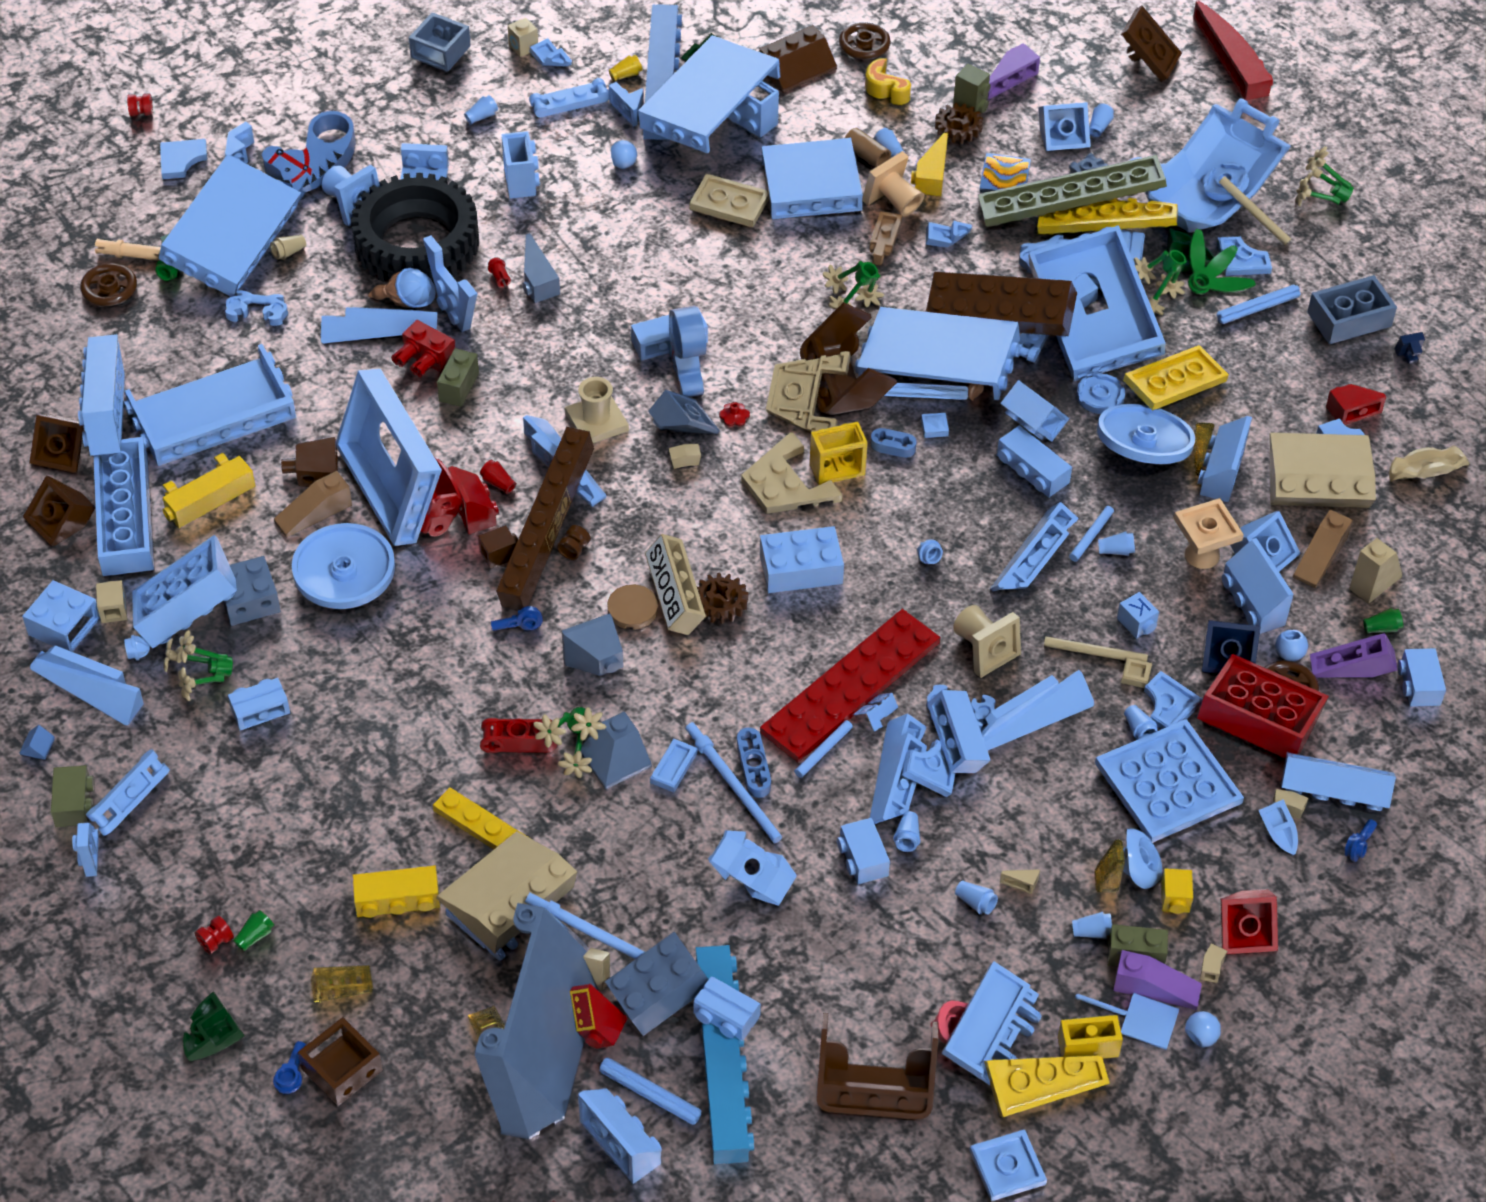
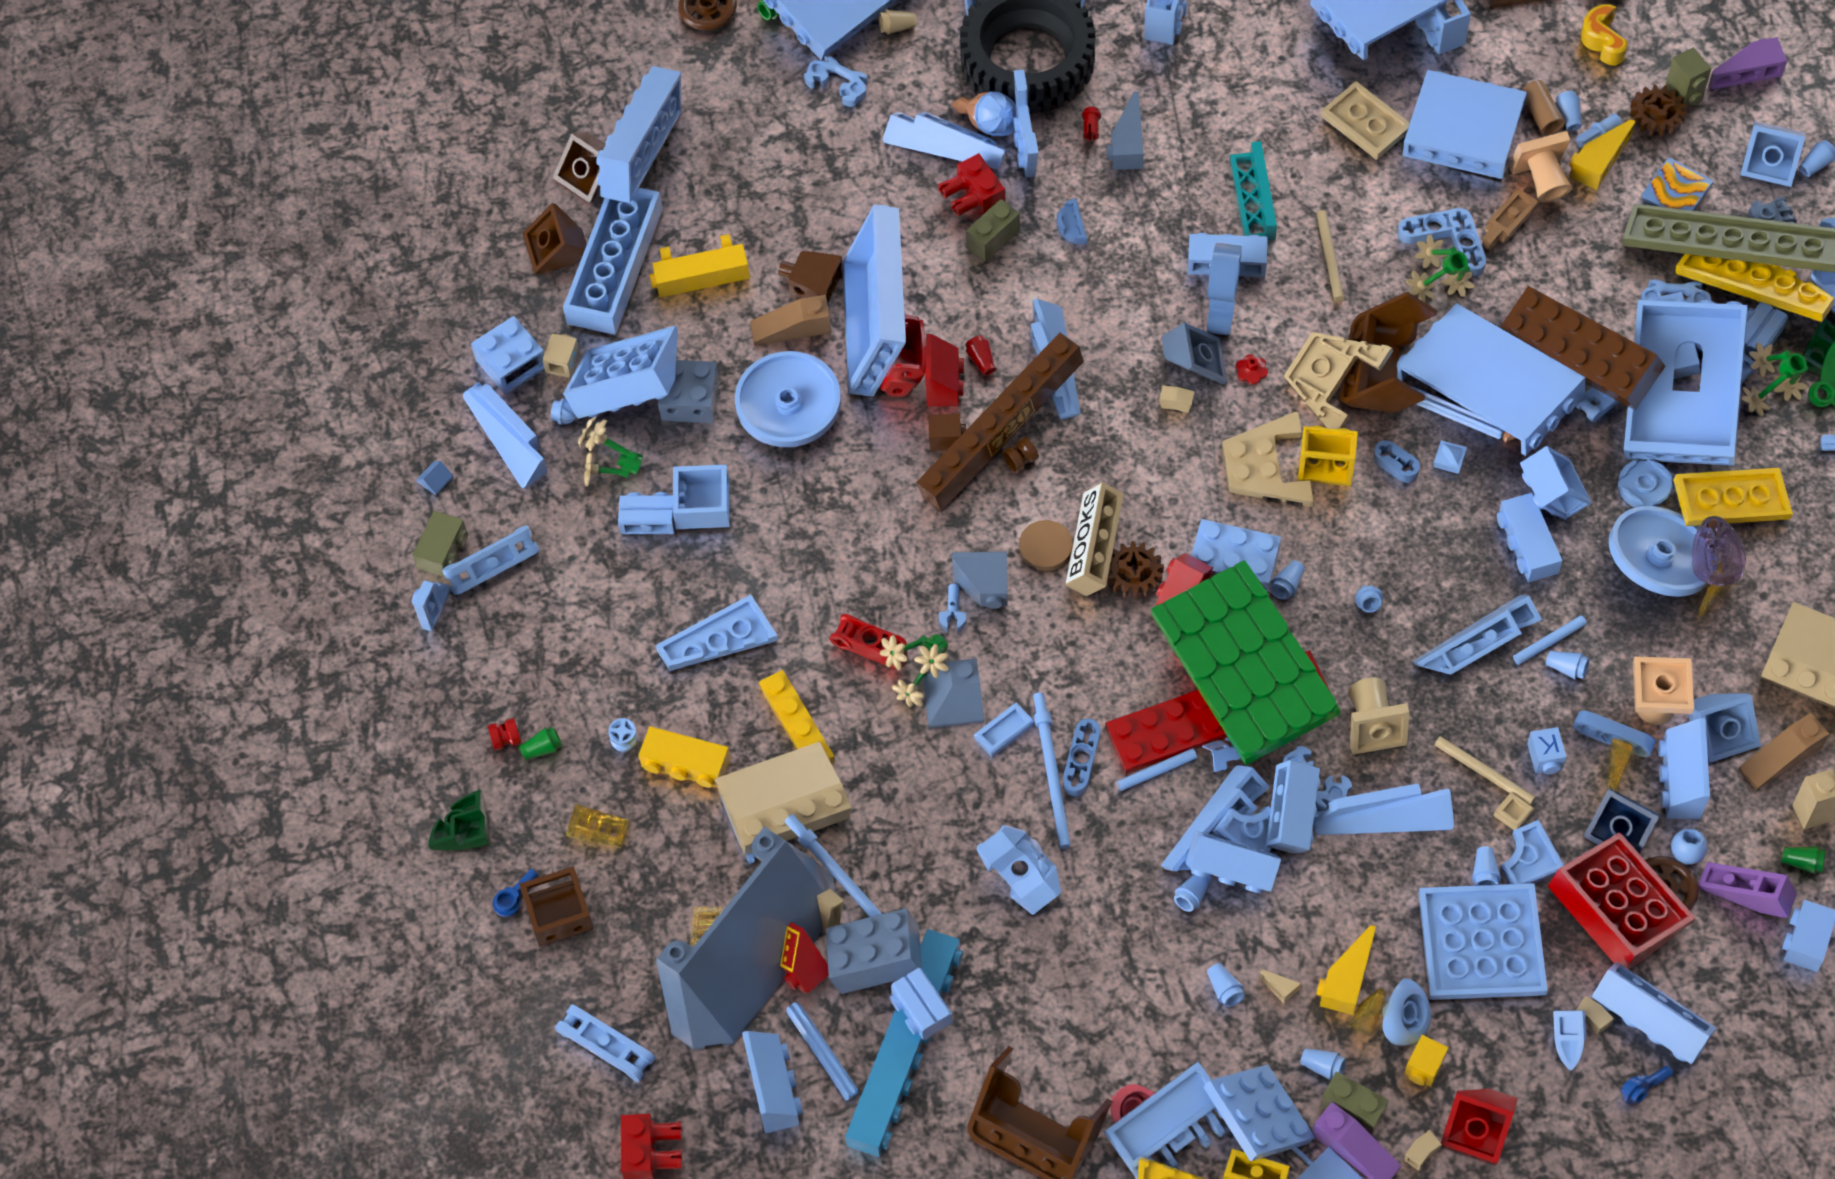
camera: 30 degrees right, 10 degrees up
light blue panel [124,344,296,466] -> none
blue plate [491,606,543,631] -> none
tan plant [565,377,629,443] -> none
light blue piece [611,140,637,169] -> none
light blue brick [837,818,890,884] -> none
light blue slope [926,221,972,247] -> none
light blue slope [1197,416,1252,502] -> none
none -> light blue plate [554,1004,656,1082]
none -> light blue wheel [608,718,638,752]
none -> light blue wing [655,595,778,671]
none -> light blue piece [673,464,730,529]
none -> light blue bar [939,583,967,633]
none -> medium blue tile [1057,198,1087,245]
none -> green piece [1151,560,1340,765]
none -> brick [1155,553,1213,606]
none -> light blue brick [1185,831,1281,894]
none -> light blue plate [1203,1064,1315,1161]
none -> teal fence [1230,141,1277,241]
none -> light blue cone [1270,560,1305,600]
none -> tan bar [1316,210,1344,302]
none -> yellow slope [1316,925,1376,1015]
none -> light blue beam [1397,208,1486,277]
none -> medium blue beam [1573,711,1656,757]
none -> light blue axle [1576,113,1622,148]
none -> clear yellow slope [1606,738,1633,792]
none -> clear purple piece [1692,516,1746,586]

